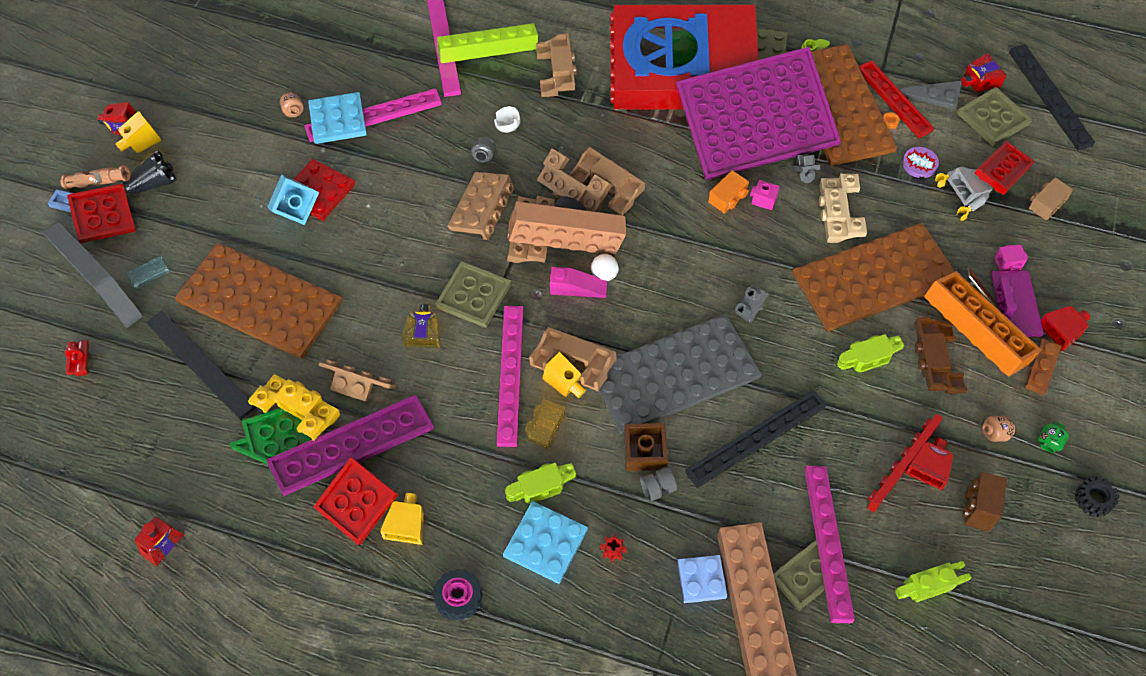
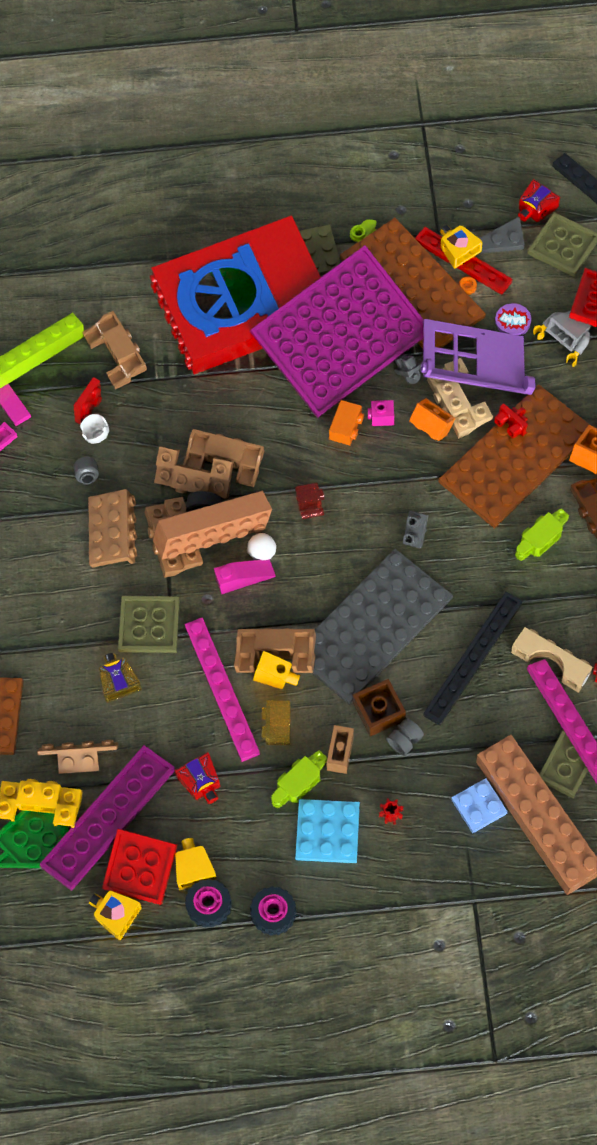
camera: 20 degrees left, 5 degrees up
none -> red plate [73,377,102,424]
none -> yellow torso [89,891,142,940]
none -> torso [175,752,220,804]
none -> black wheel [185,879,232,928]
none -> clear red brick [295,483,324,519]
none -> medium nougat brick [327,725,354,774]
none -> orange brick [409,398,456,441]
none -> medium lavender door [421,319,535,395]
none -> yellow torso [440,225,482,269]
none -> red hips [494,403,528,438]
none -> tan arch [511,627,593,693]

